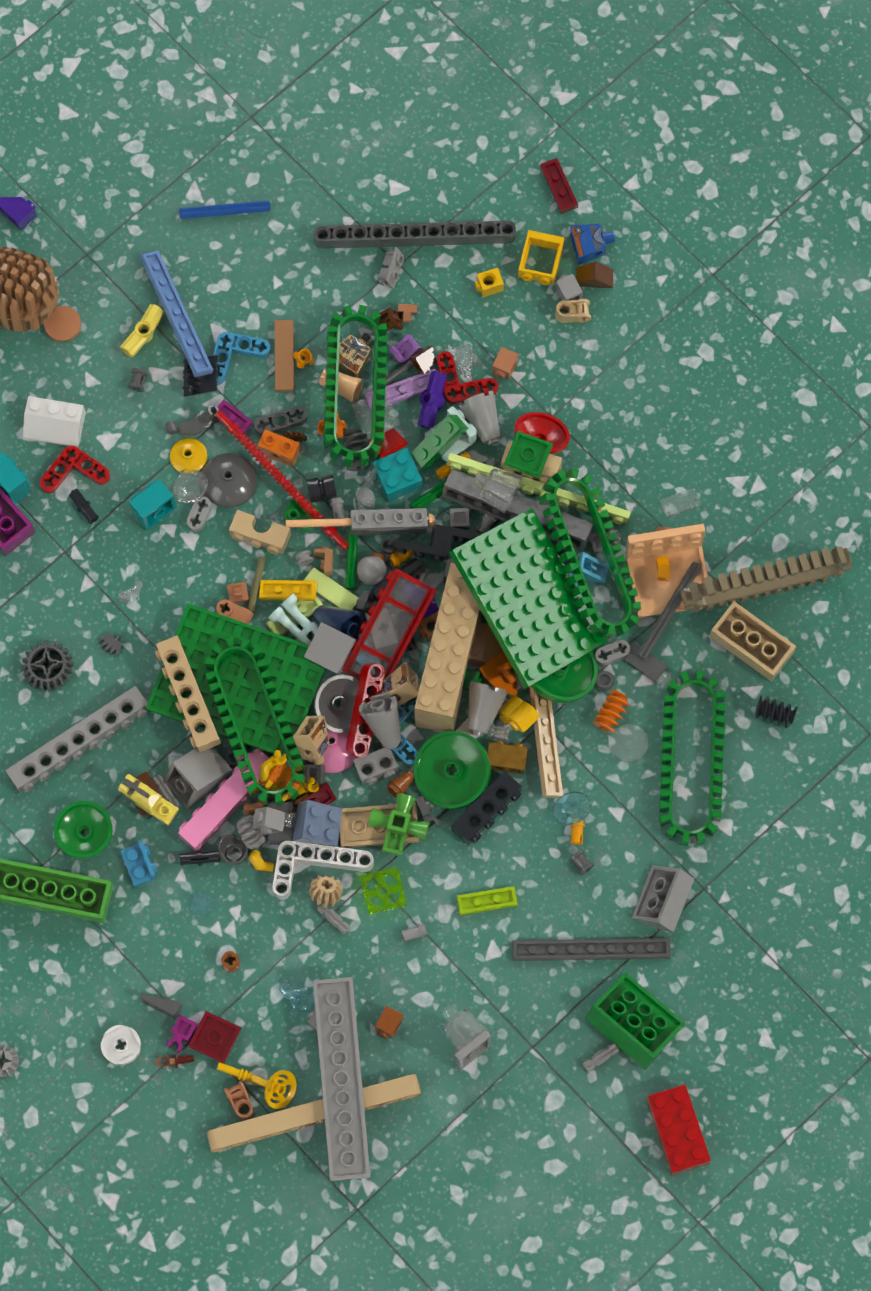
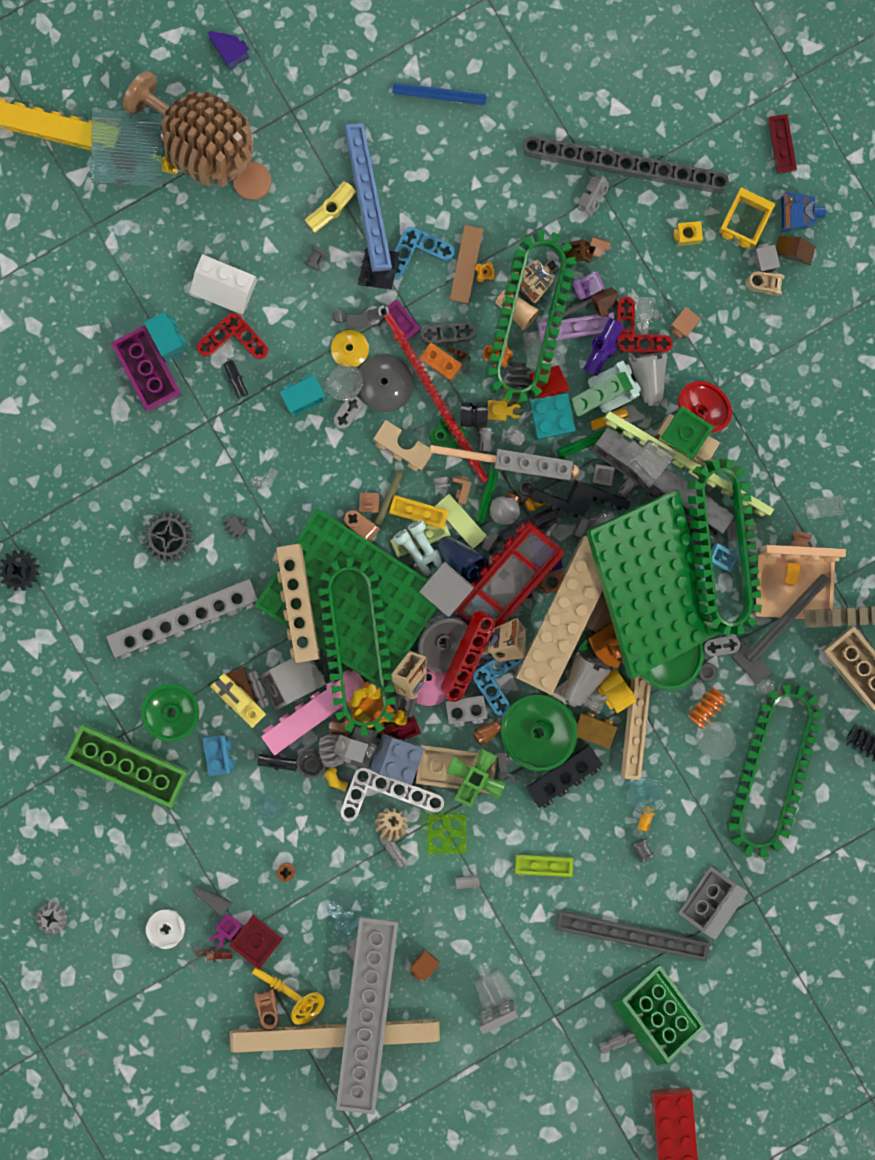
camera: 10 degrees right, 15 degrees up
light grey cone [359,693,401,749] -> none
none -> yellow plate [488,400,521,421]

